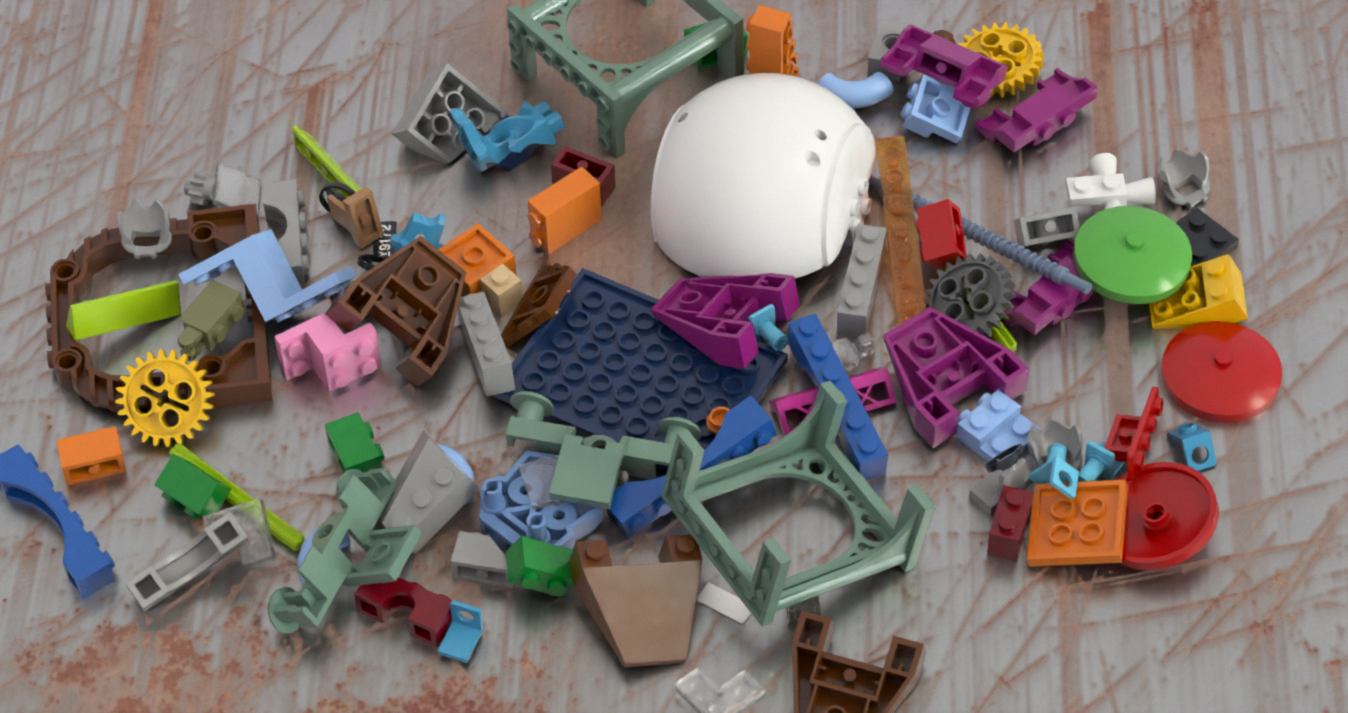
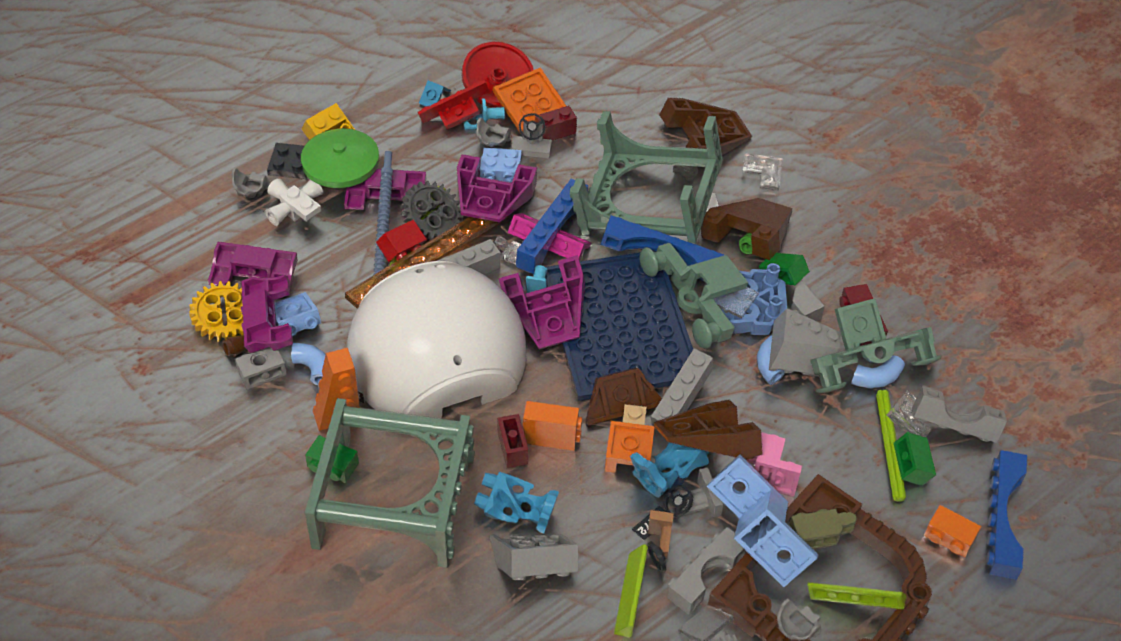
camera: 135 degrees left, 0 degrees up
yellow gear [115,349,215,447] -> none
green brick [325,412,385,473] -> none
dark azure bracket [438,600,484,663] -> none
orange plate [706,407,730,435] -> none
light grey brick [1013,207,1080,248] -> none
medium azure bracket [1029,443,1079,499] -> none
red dish [1161,321,1282,423] -> none

